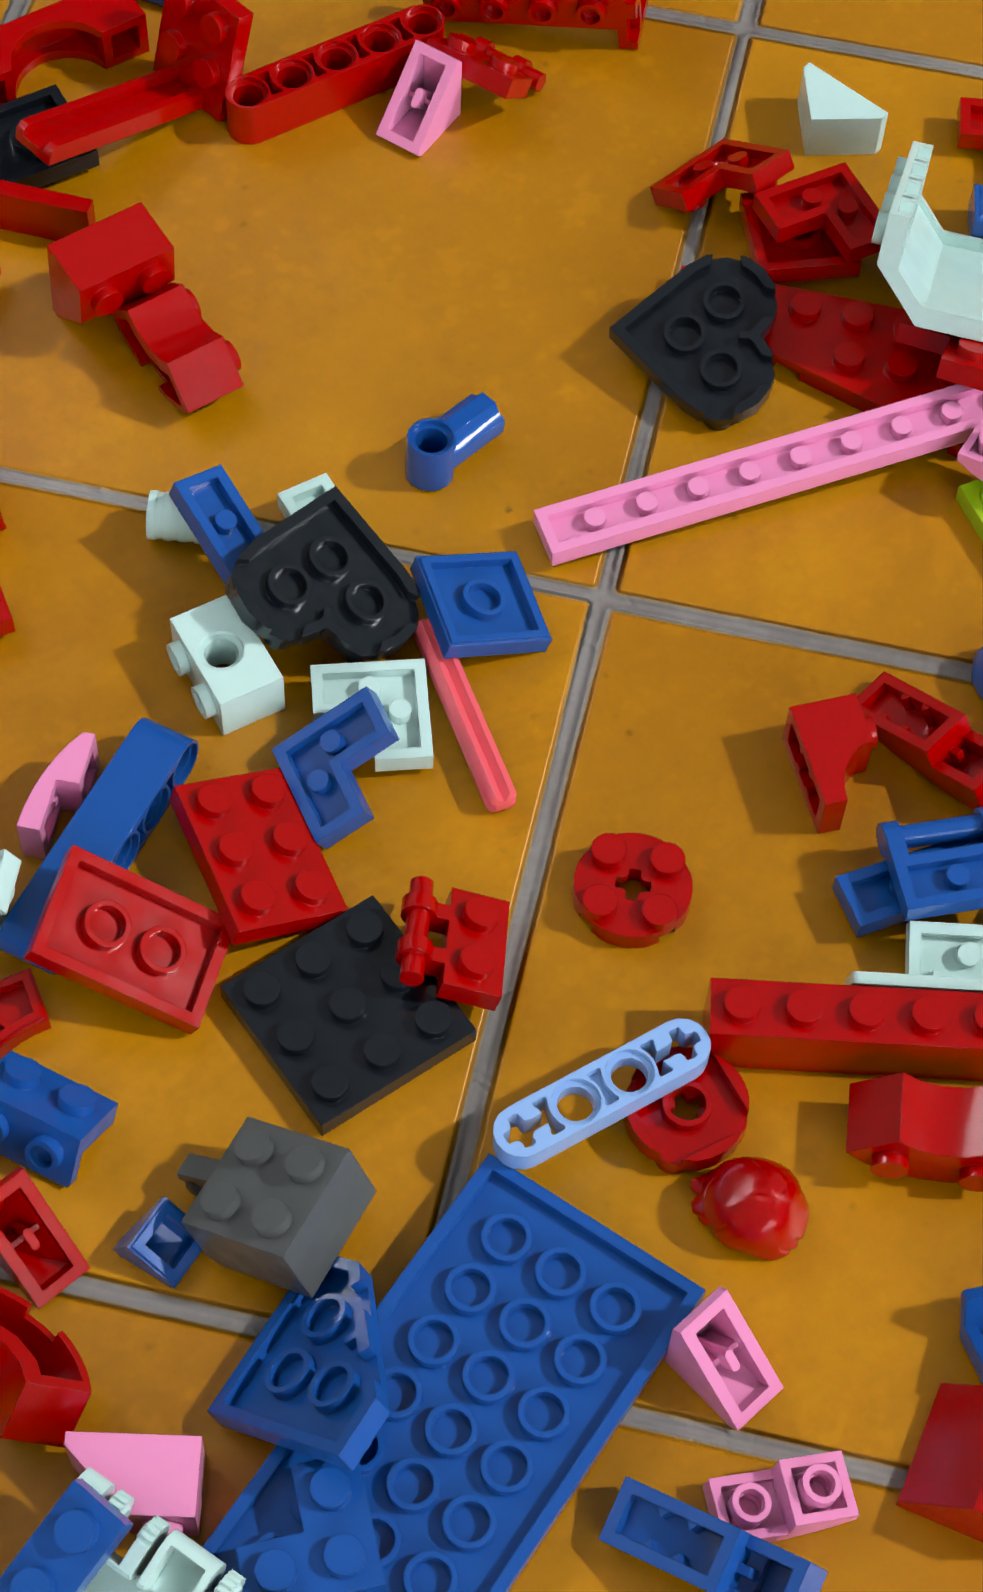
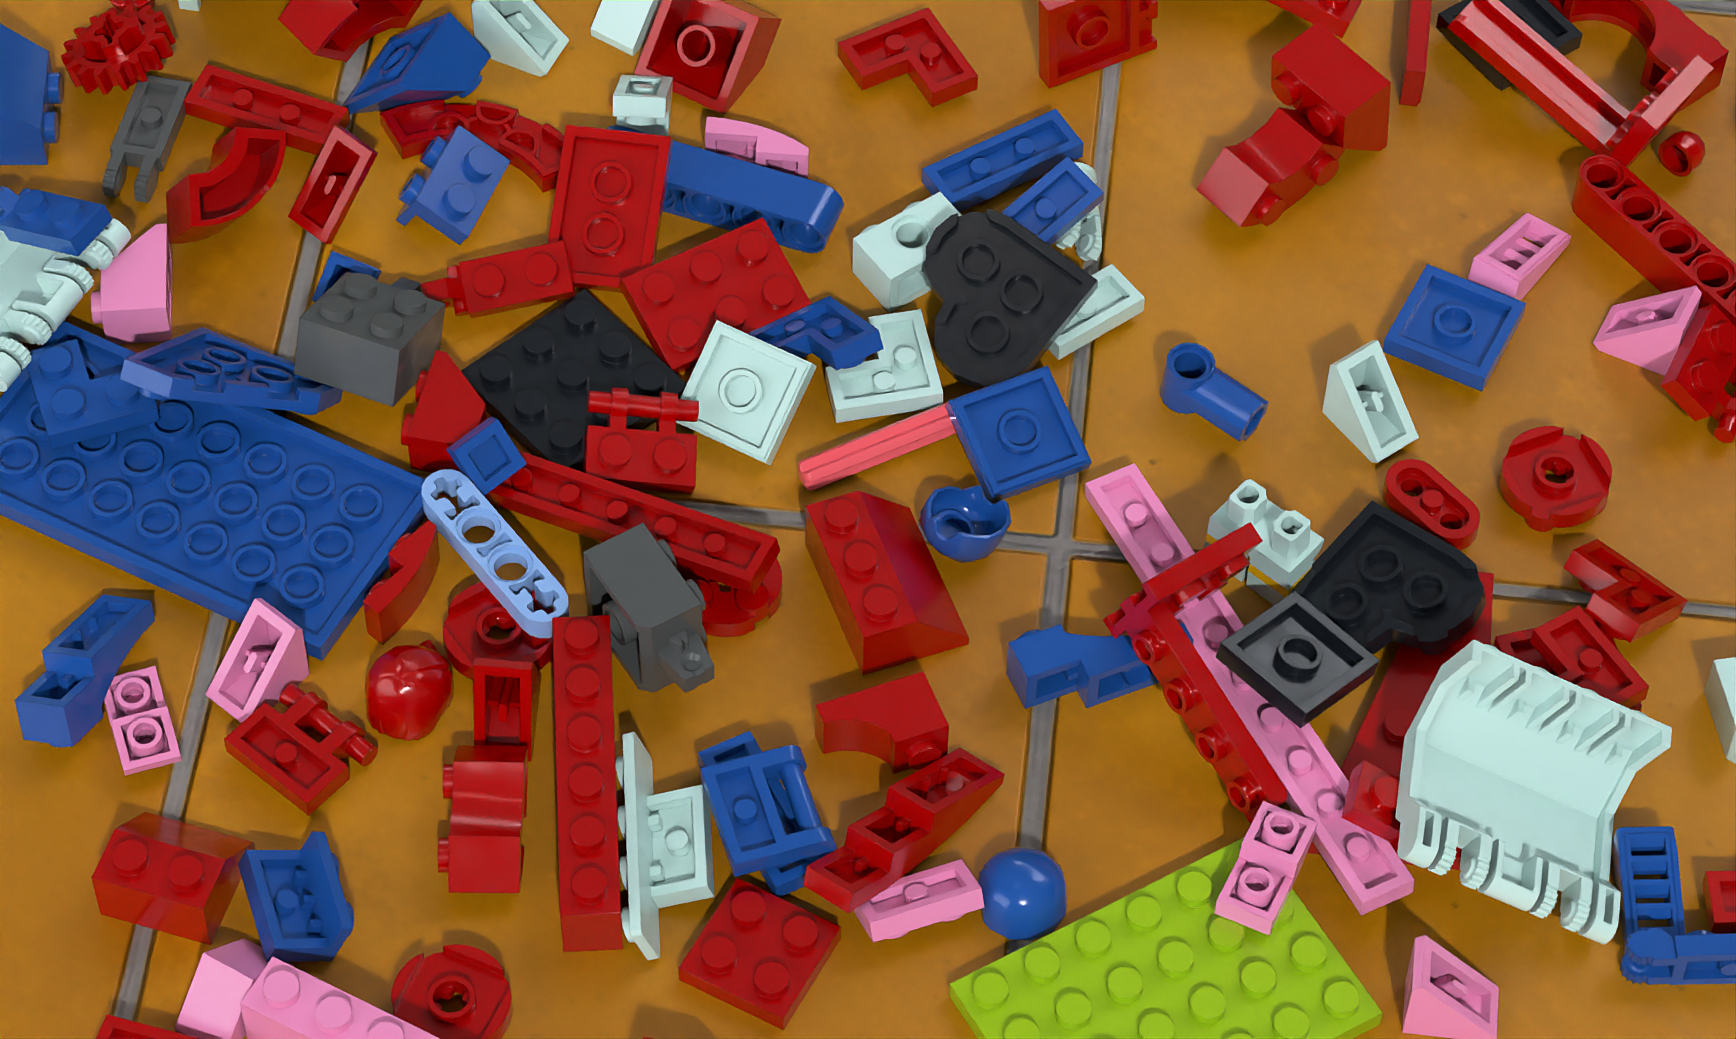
camera: 85 degrees right, 5 degrees down
none -> red plate [224,684,378,816]
none -> red slope [363,520,440,645]
none -> red slope [401,350,487,473]
none -> red hinge [421,240,576,318]
none -> blue plate [446,417,527,496]
none -> red slope [473,658,542,762]
none -> red plate [484,450,780,594]
none -> dark grey hinge [583,523,714,693]
none -> light aqua plate [676,320,817,466]
none -> red slope [805,490,969,676]
none -> blue hair [920,485,1012,563]
none -> blue plate [922,109,1084,212]
none -> blue slope [1006,623,1194,709]
none -> red bracket [1103,522,1287,824]
none -> light aqua hips [1204,479,1324,605]
none -> black plate [1216,591,1380,729]
none -> light aqua slope [1322,340,1419,463]
none -> blue plate [1383,264,1526,392]
none -> red plate [1383,459,1480,550]
none -> bright pink slope [1468,213,1571,301]
none -> red plate [1499,426,1612,532]

